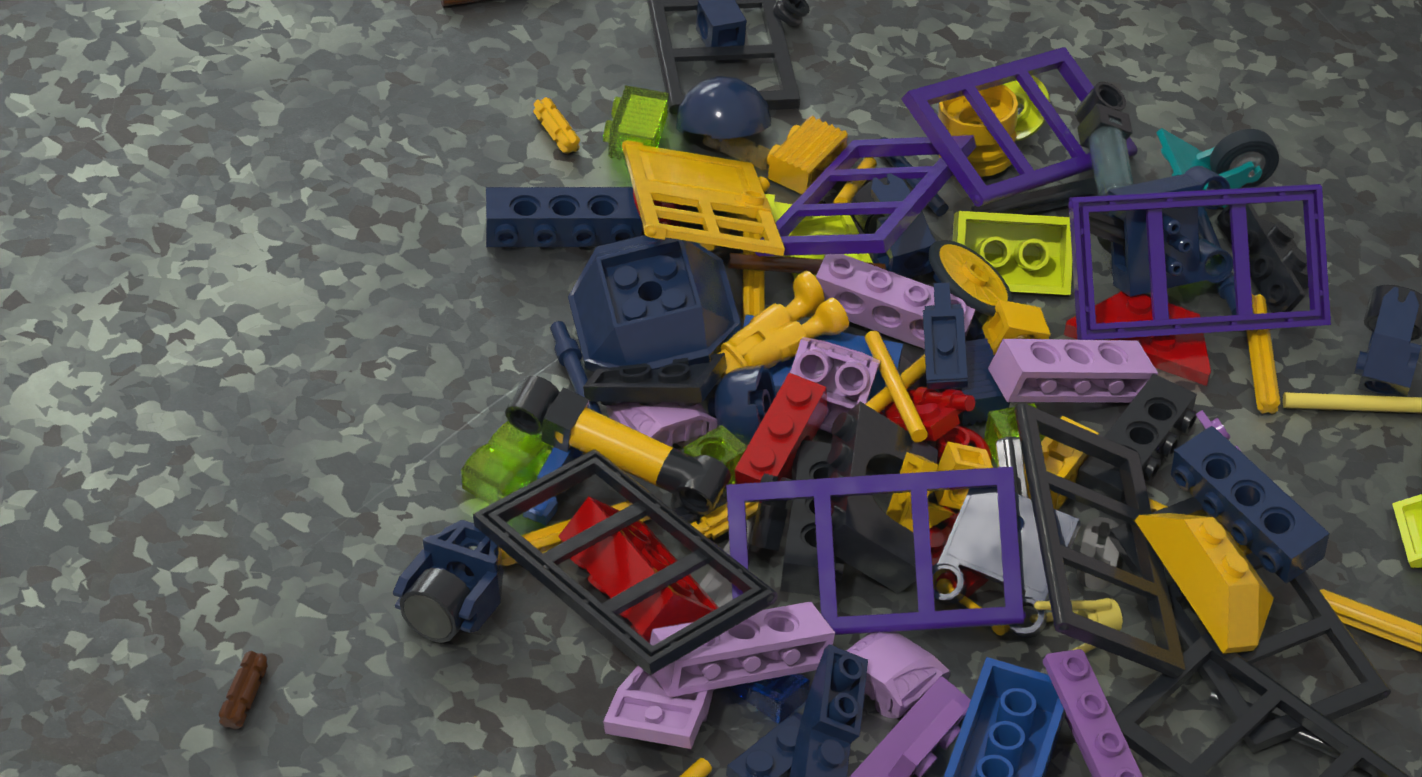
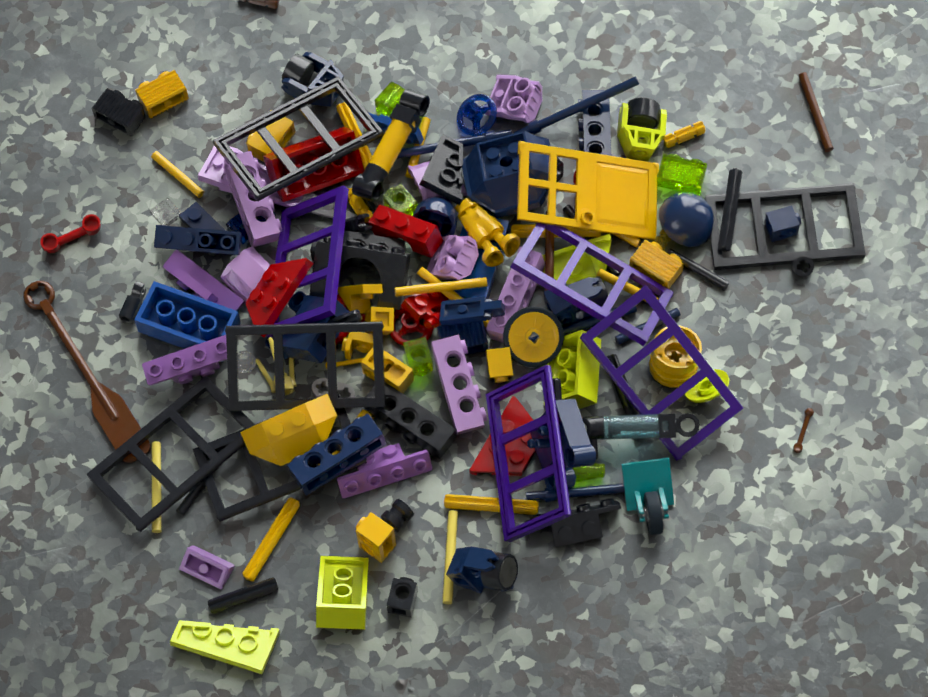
camera: 100 degrees right, 20 degrees up
none -> red wing [245,258,314,338]
none -> yellow brick [246,110,295,163]
none -> yellow brick [356,512,396,563]
none -> black wheel [381,499,414,532]
none -> clear blue piece [457,94,497,136]
none -> lavender slope [483,75,542,123]
none -> dark blue bar [513,76,639,135]
none -> neon yellow piece [617,98,667,161]
none -> black bar [667,248,729,290]
none -> black axle [718,168,743,252]
none -> reddish brown hinge [793,408,814,453]

